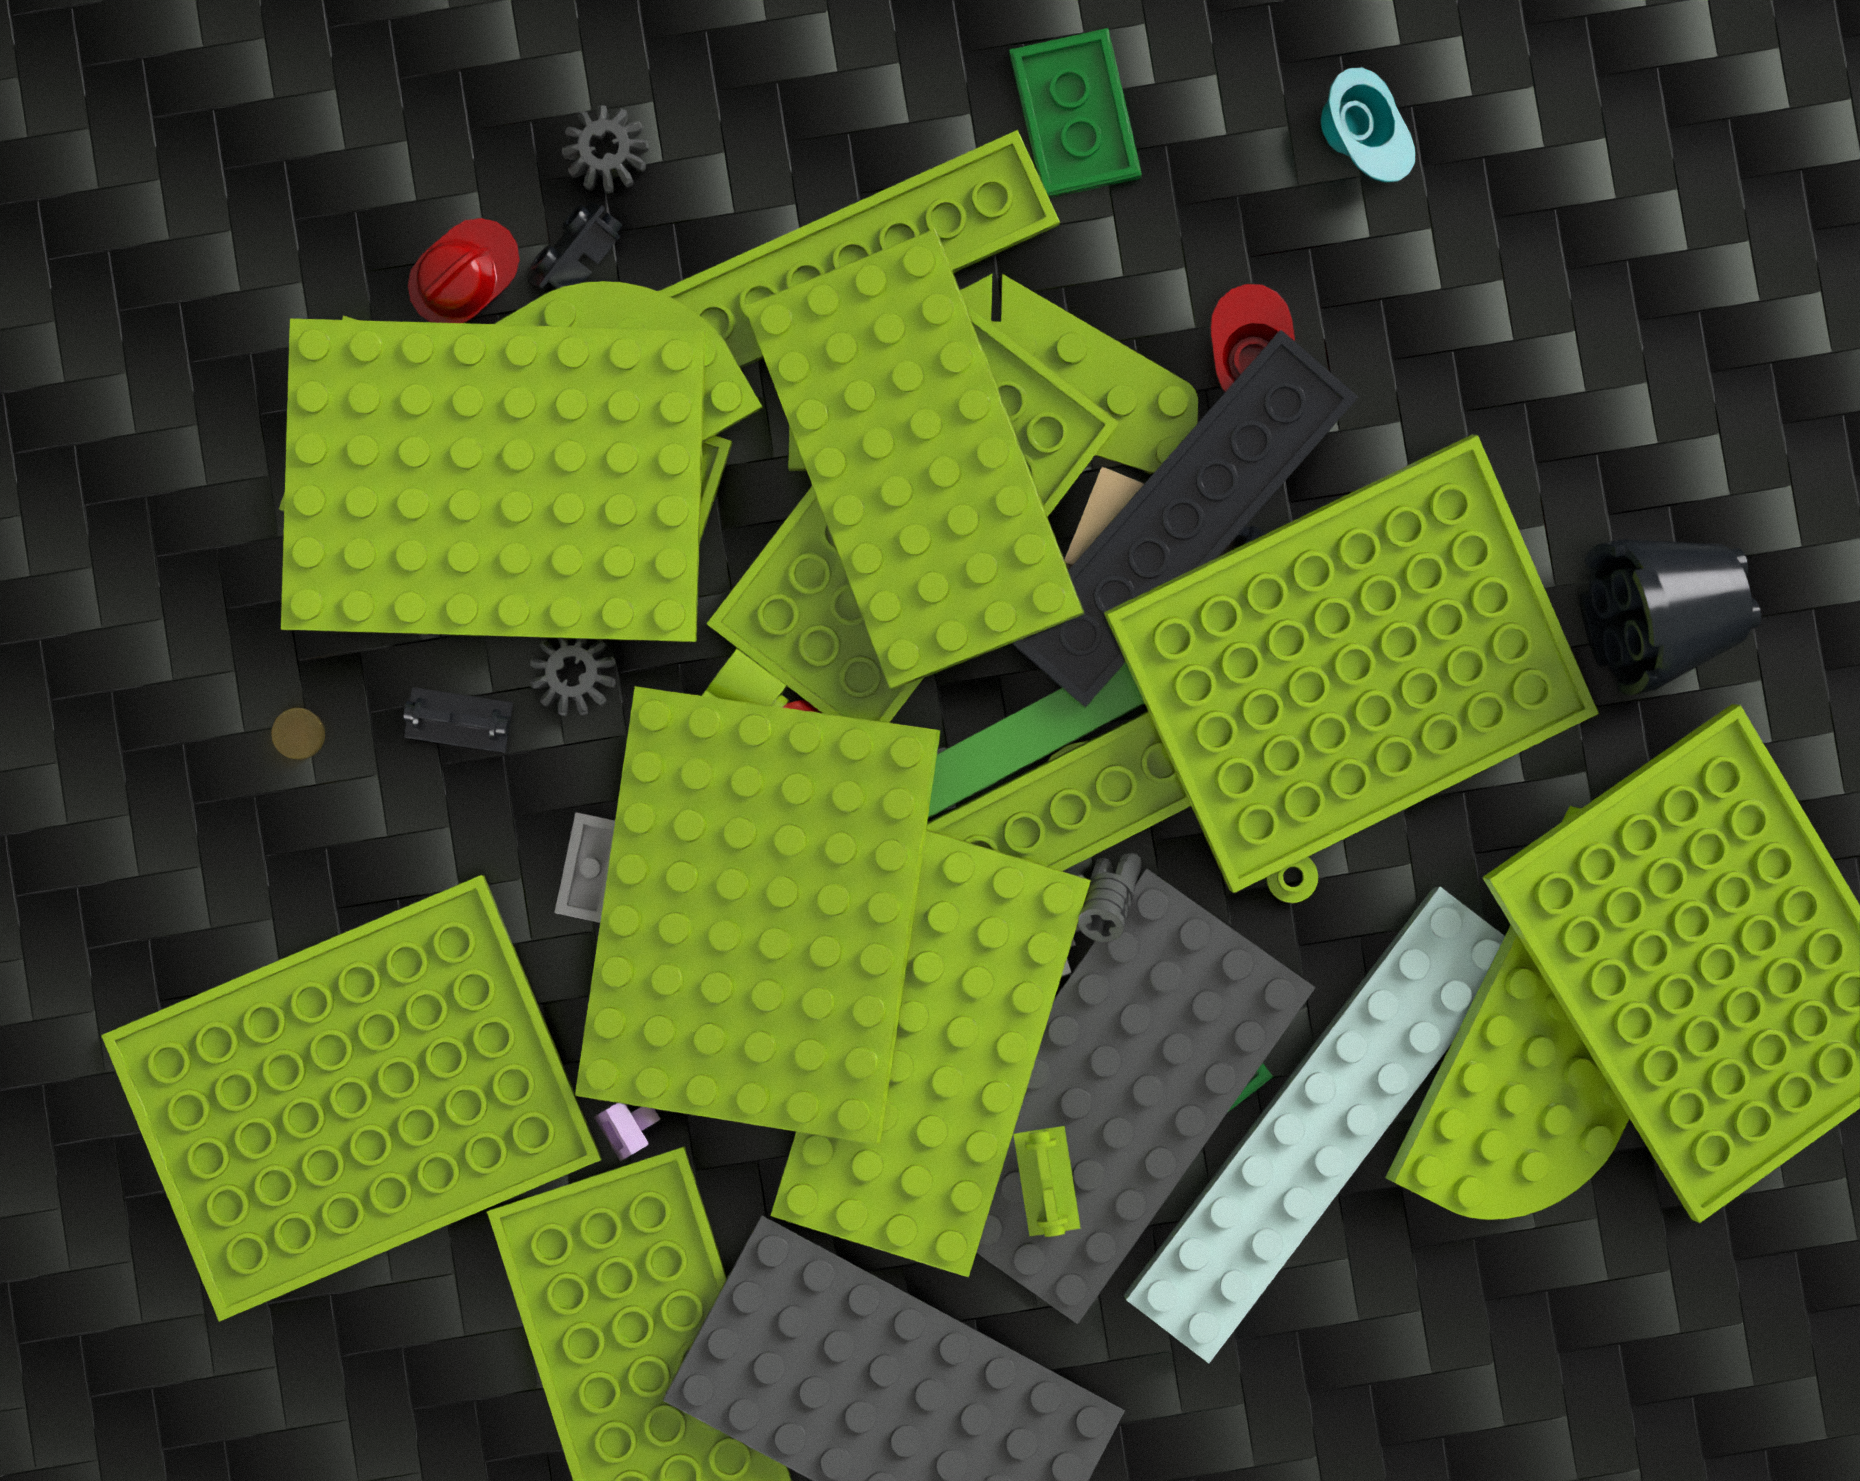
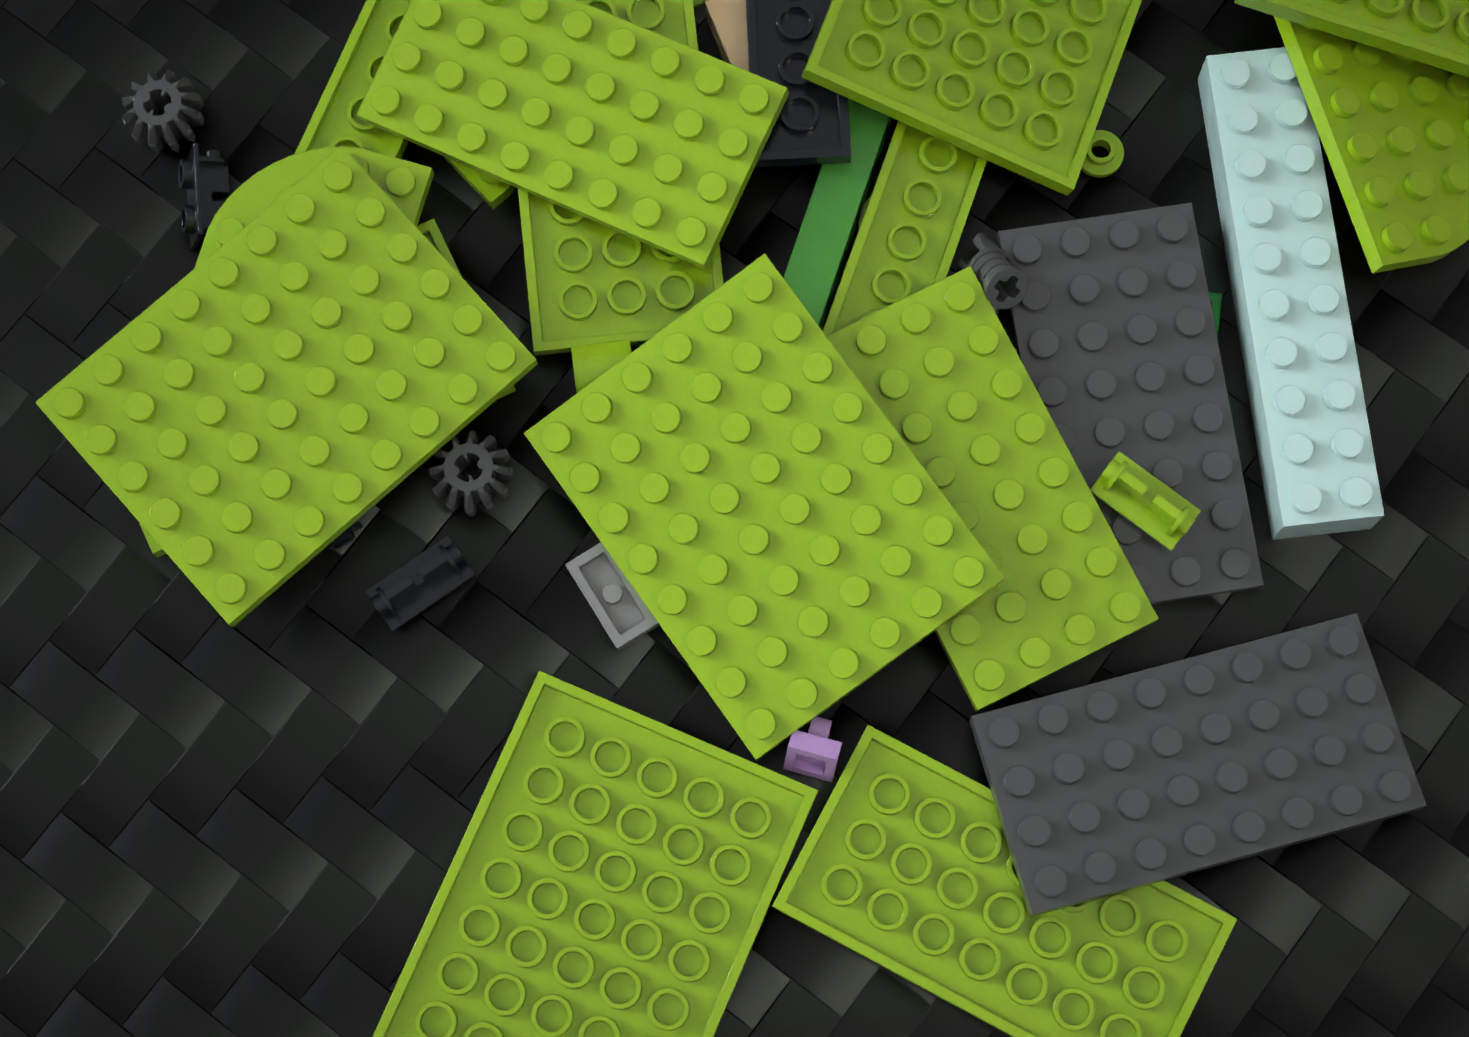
camera: 35 degrees left, 10 degrees down
clear yellow tile [272,708,325,760] -> none
red piece [408,218,520,323] -> none

